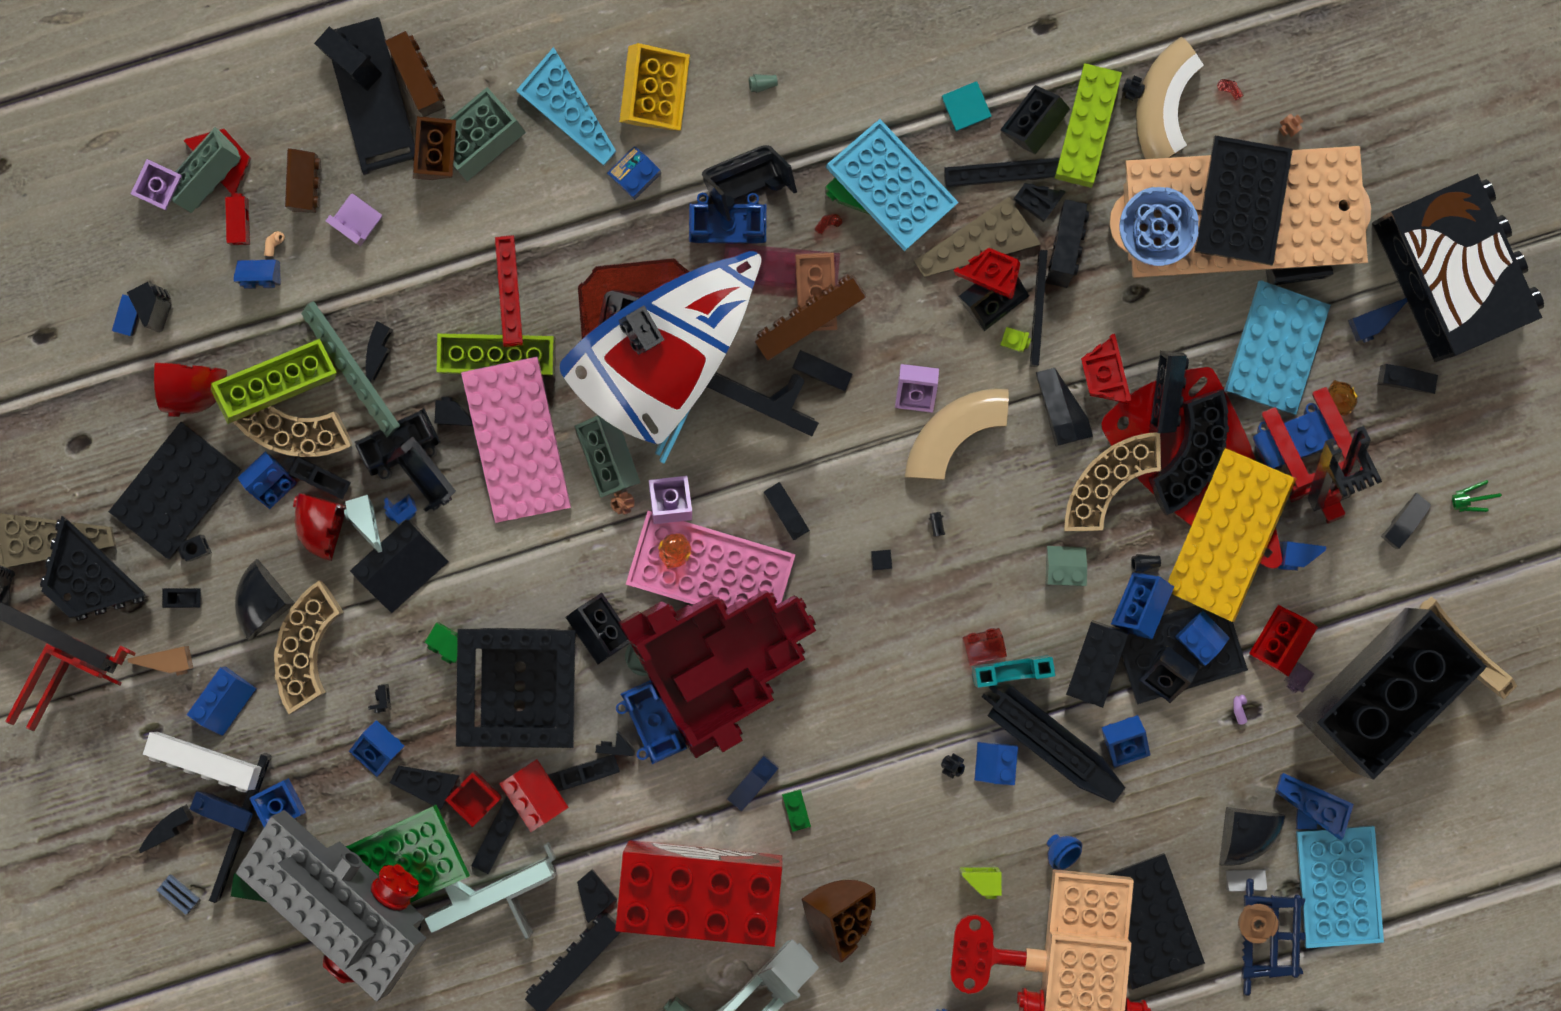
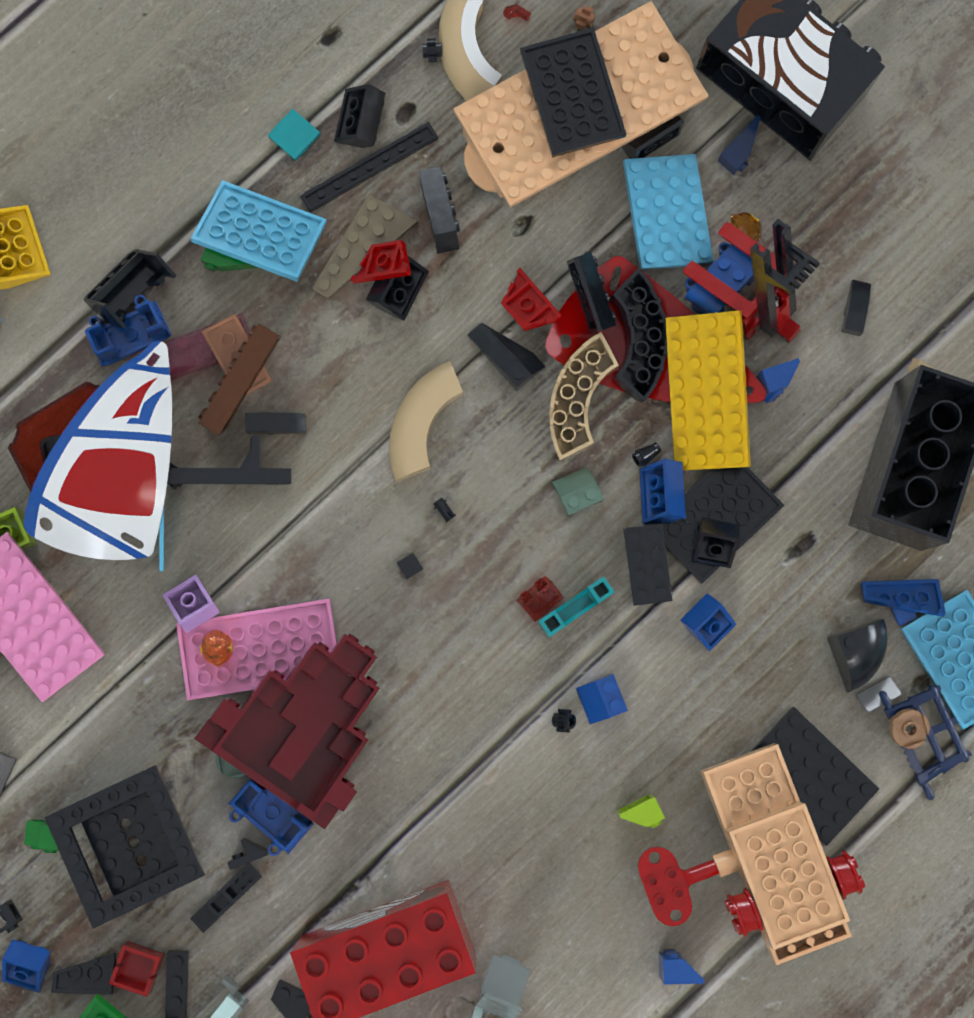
camera: 30 degrees left, 5 degrees down
red slope [499,759,569,832] -> none
black slope [565,593,629,665] -> none
sand green slope [575,415,641,498] -> none
blue slope [607,146,662,200] -> none
nougat gear [611,491,634,515] -> none
black bracket [619,306,664,355] -> none
dark blue slope [727,755,779,811] -> none
sand green cone [748,74,778,93] -> none
black slope [764,482,810,541] -> none
green plate [782,789,811,832] -> none
reddish brown brick [801,880,876,963] -> none
clear red arm [814,214,842,235] -> none
lavender slope [895,364,939,413] -> none
black hinge [981,686,1126,803] -> none
lime bracket [1000,327,1031,353] -> none
black wing [1013,183,1066,222] -> none
black tile [1030,250,1048,367] -> none
blue piece [1047,834,1082,870] -> none
lime brick [1054,63,1122,188] -> none
light blue brick [1119,187,1199,266] -> none
blue slope [1175,610,1230,666] -> none
lavender arm [1233,695,1247,725] -> none
red slope [1249,605,1318,677] -> none
clear purple bracket [1284,662,1314,693] -> none
black slope [1377,364,1438,394] -> none
green plant [1452,480,1502,512] -> none

